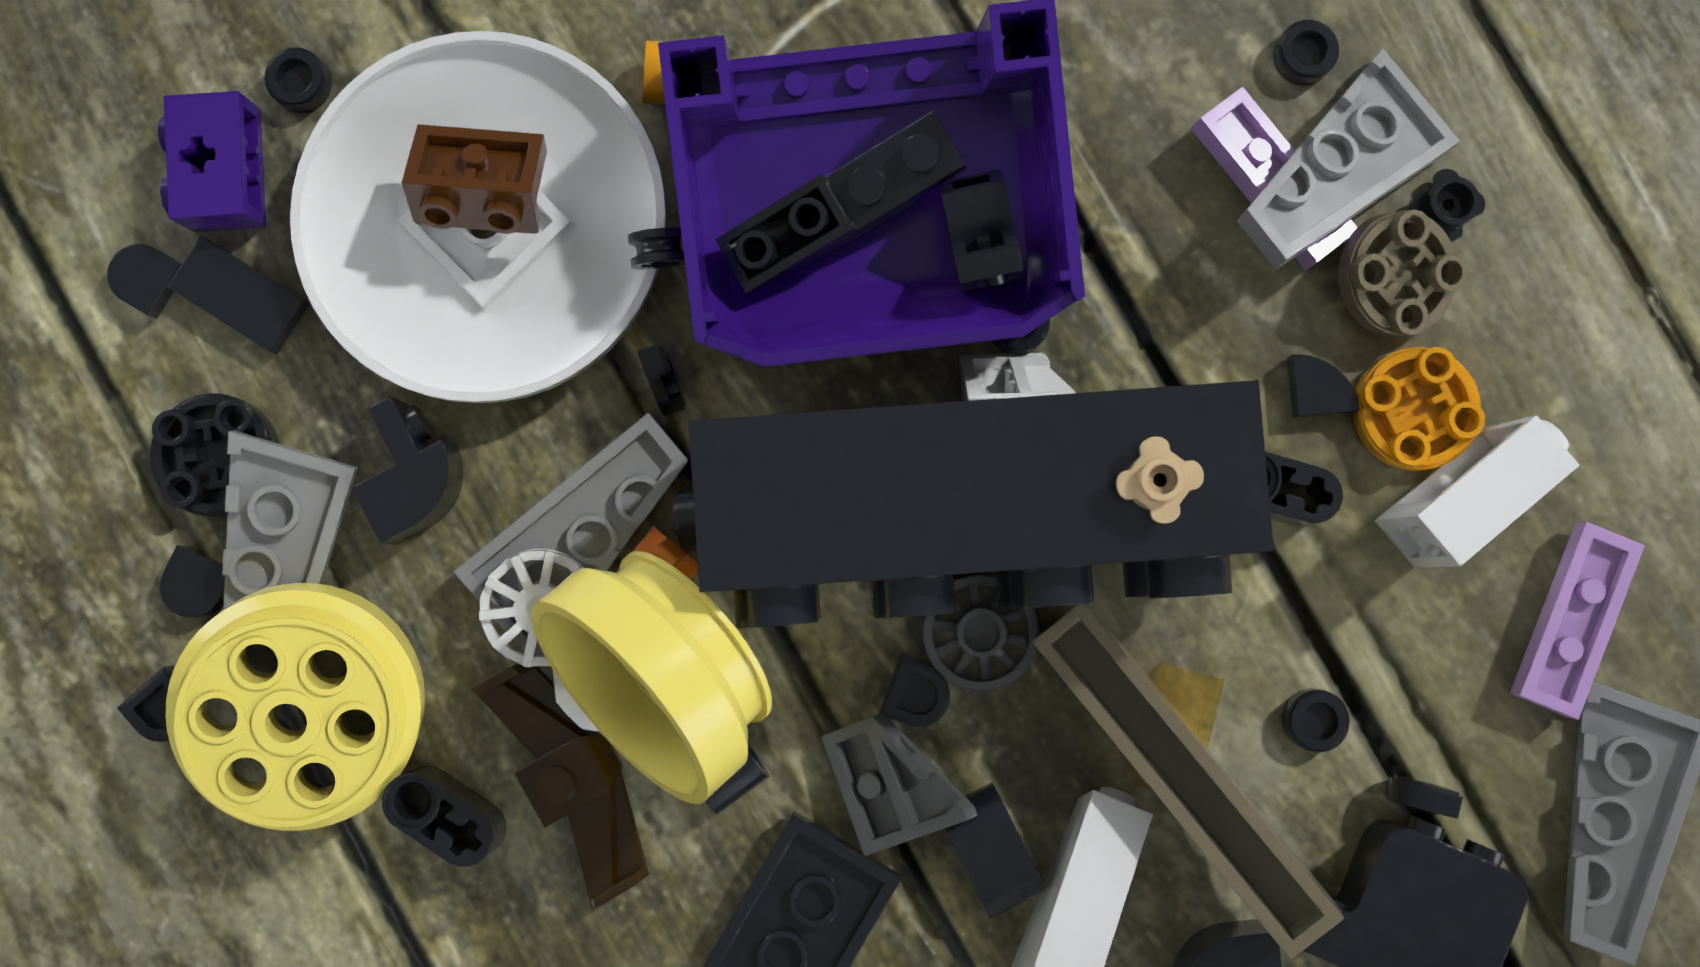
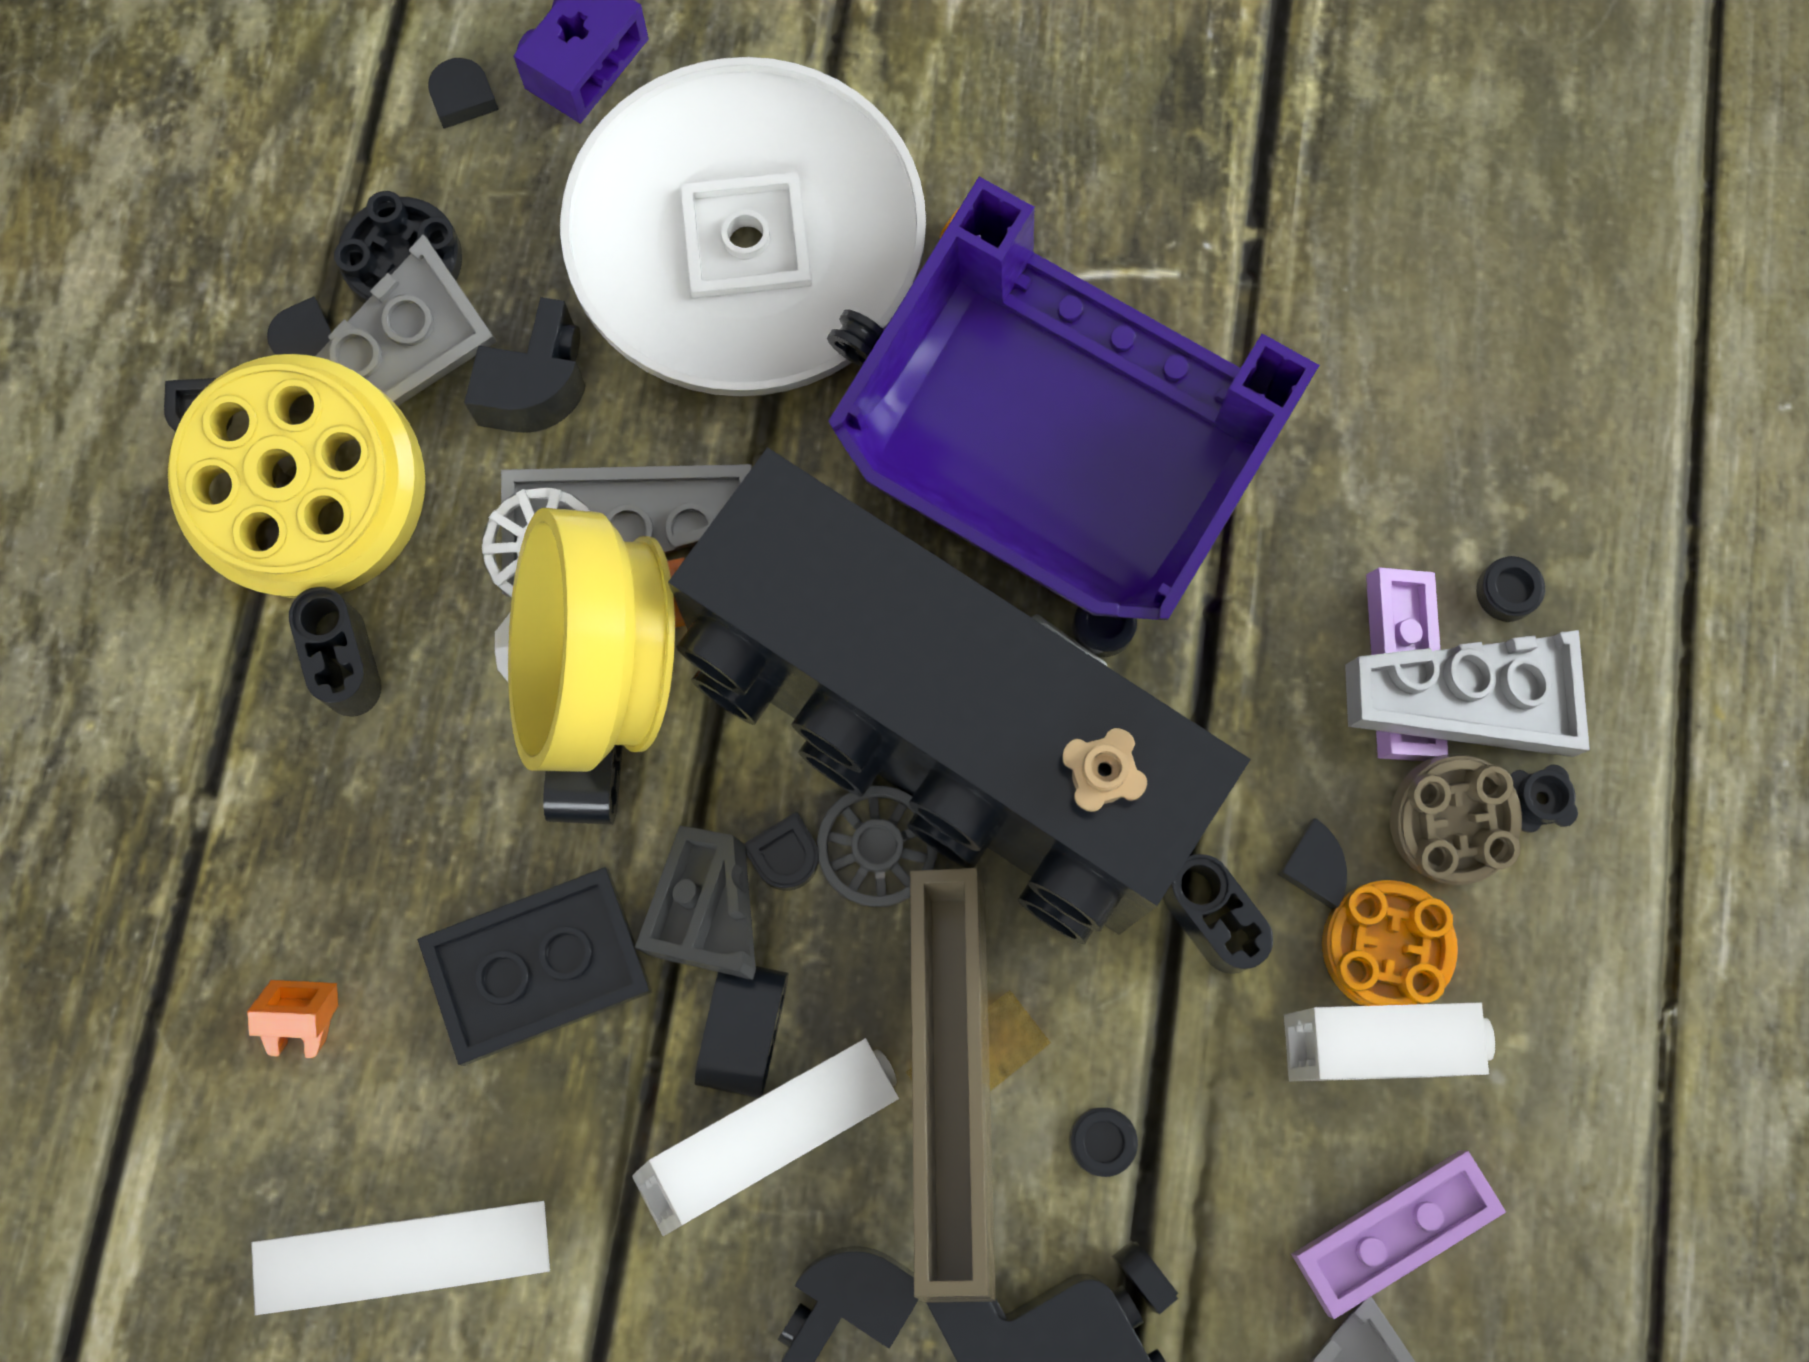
camera: 35 degrees right, 10 degrees down
black tile [167,236,310,354] -> none
black tile [265,47,332,113] -> none
reddish brown bracket [401,124,547,234] -> none
dark brown plate [471,663,649,910] -> none
black tile [637,344,686,416] -> none
black slope [715,110,967,294] -> none
black brick [940,169,1024,291] -> none

